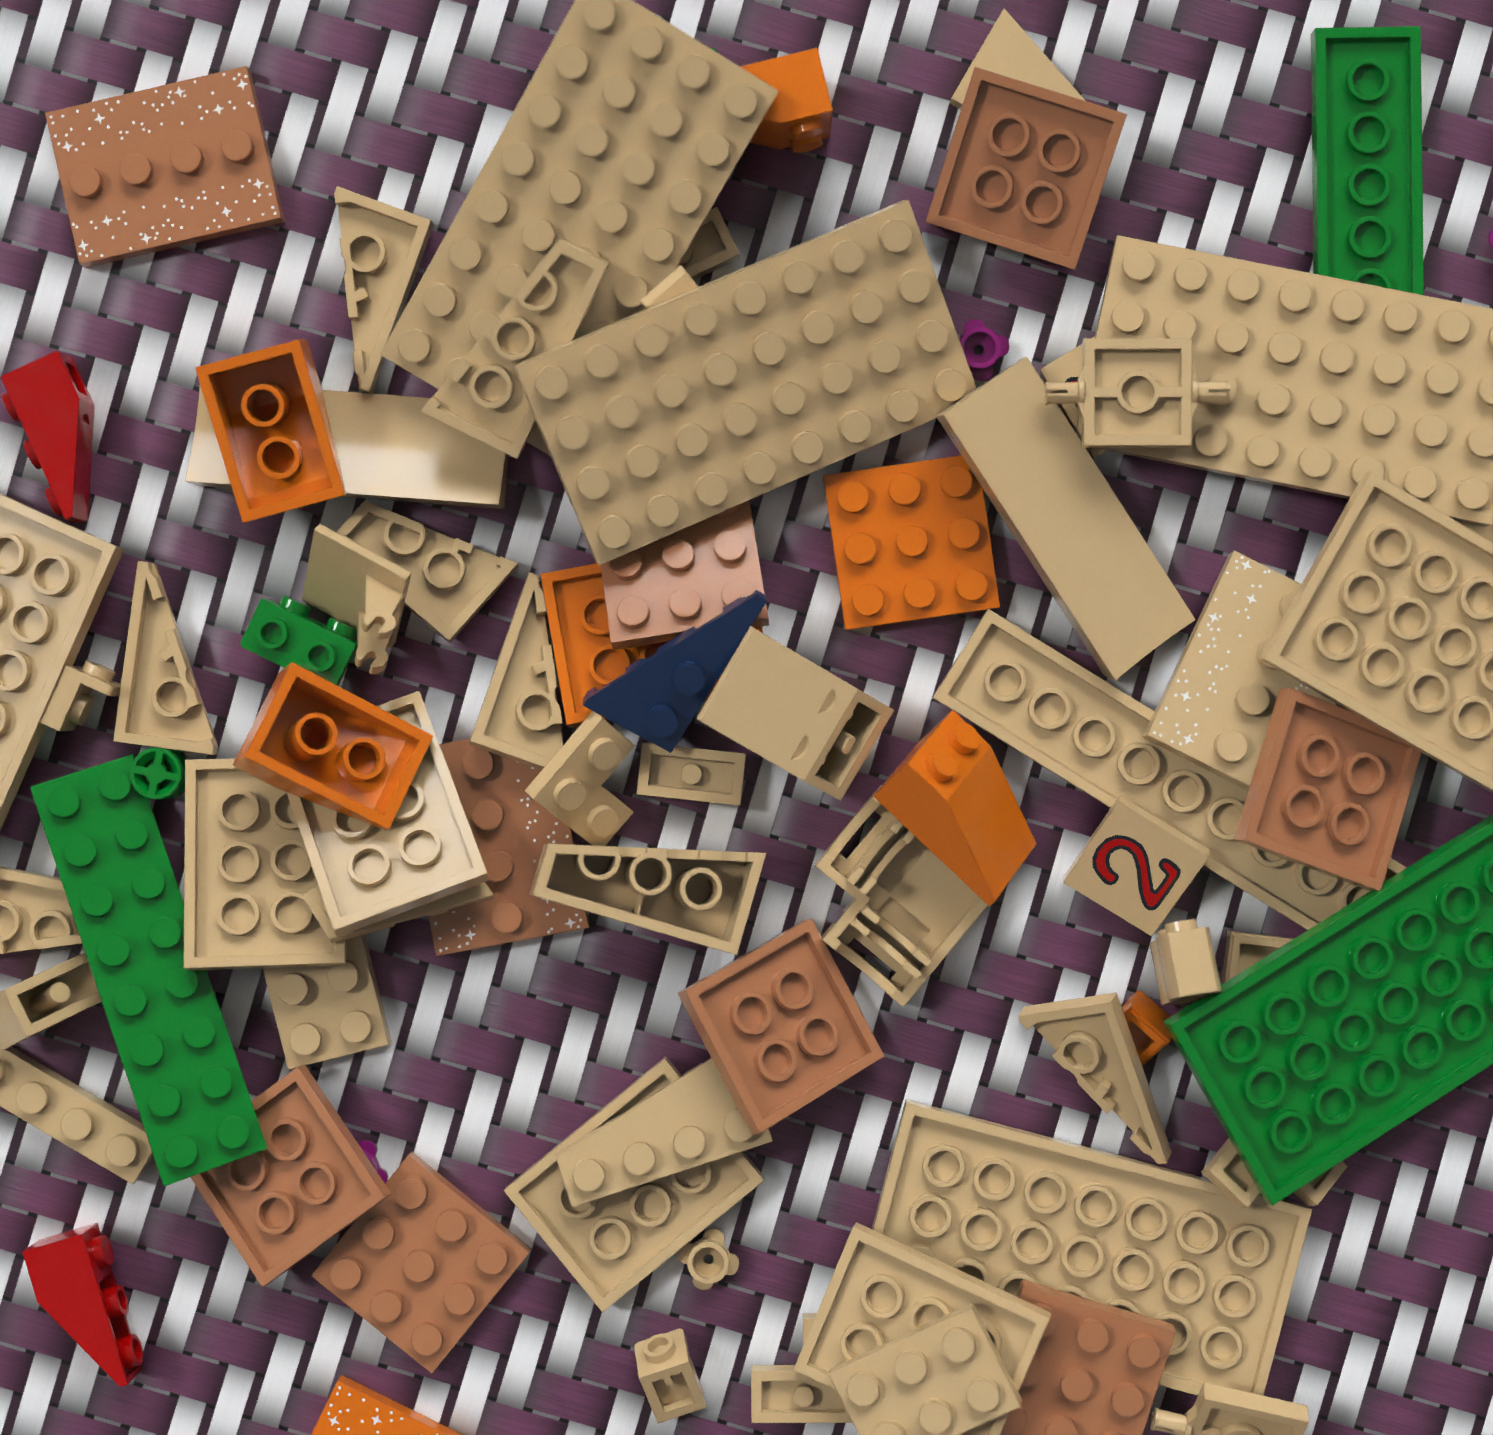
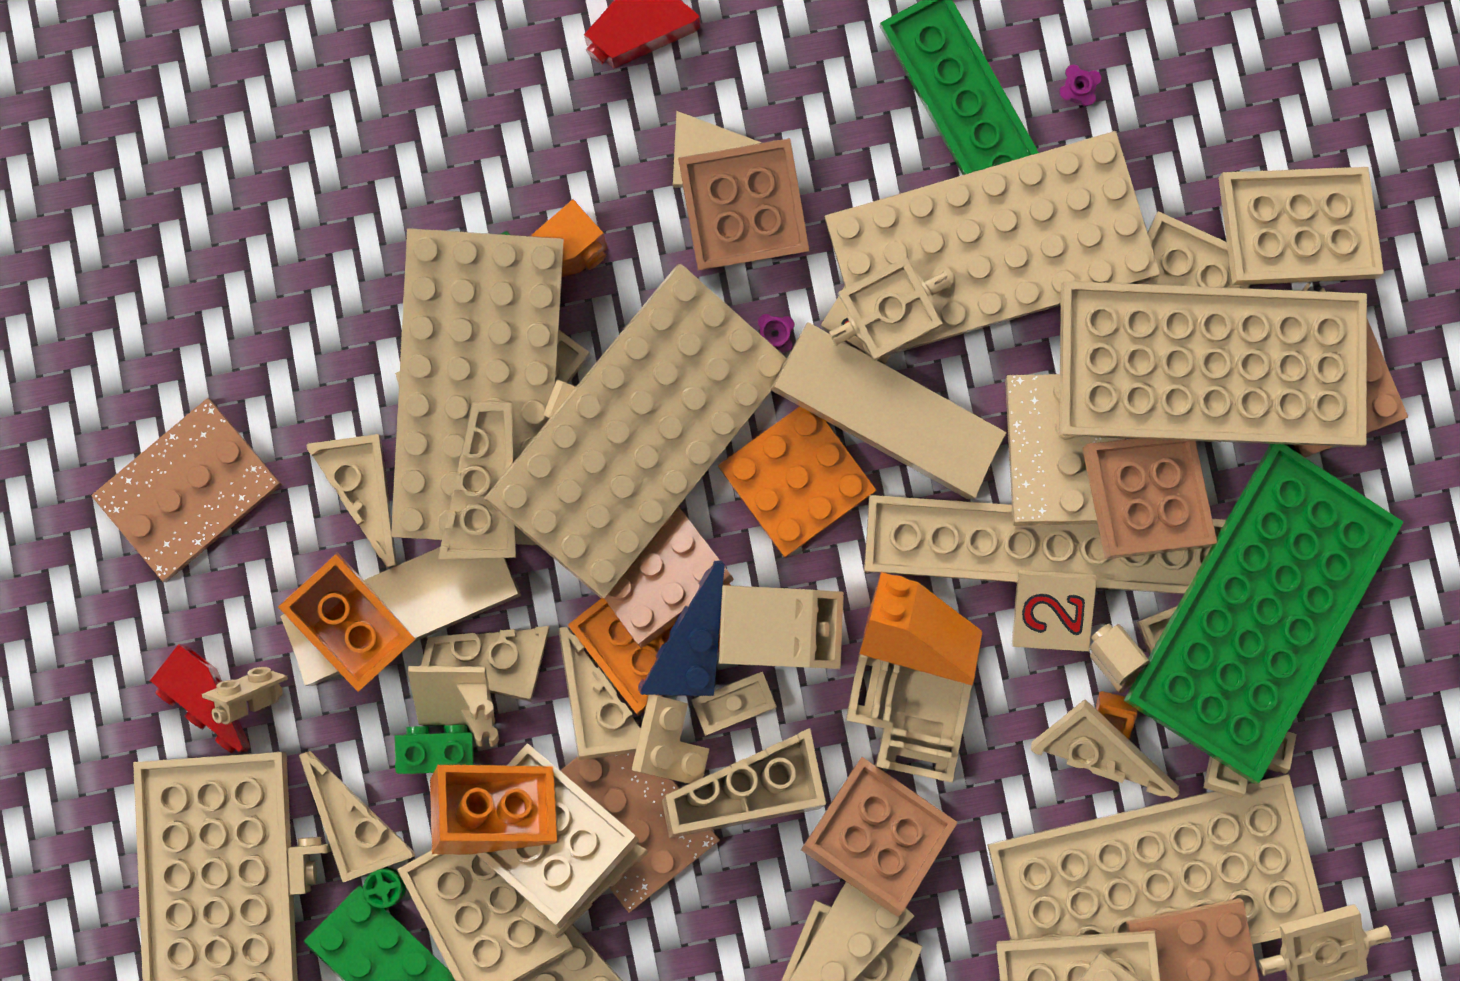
camera: 20 degrees left, 5 degrees down
none -> tan hinge [202,667,288,724]

